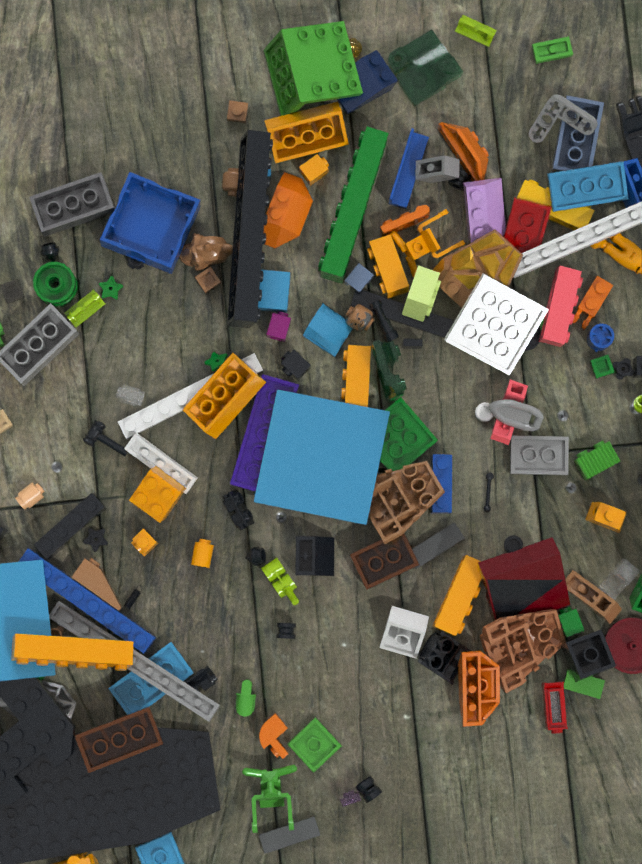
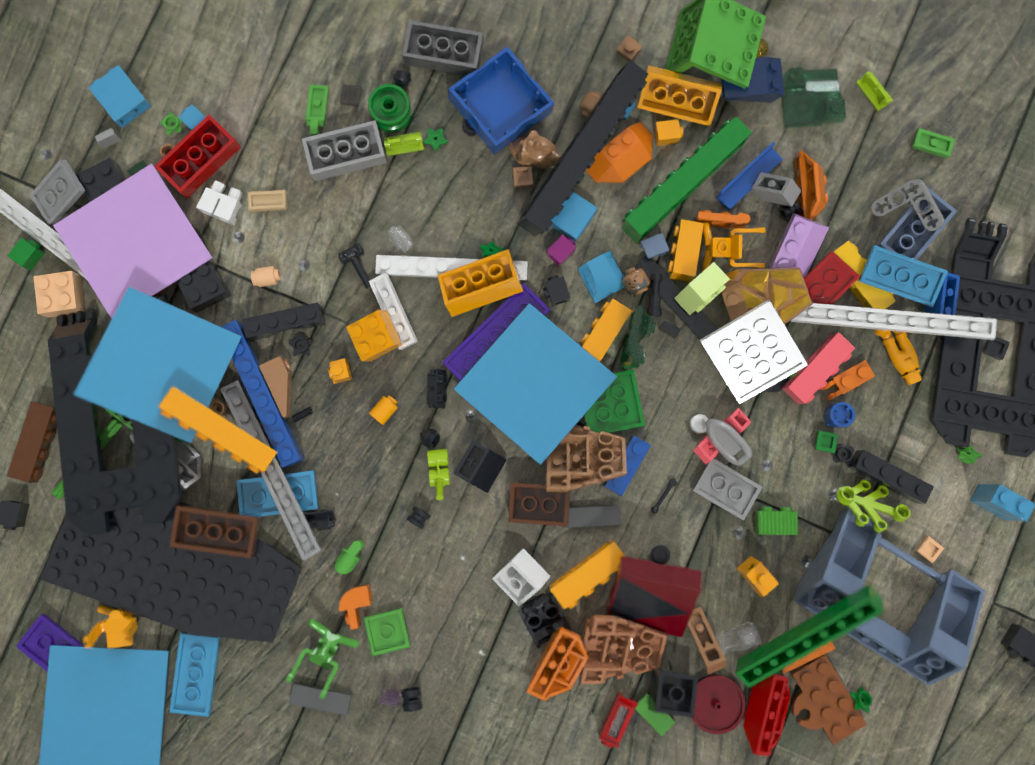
camera: 30 degrees right, 0 degrees up
green brick [558,607,585,637] -> none

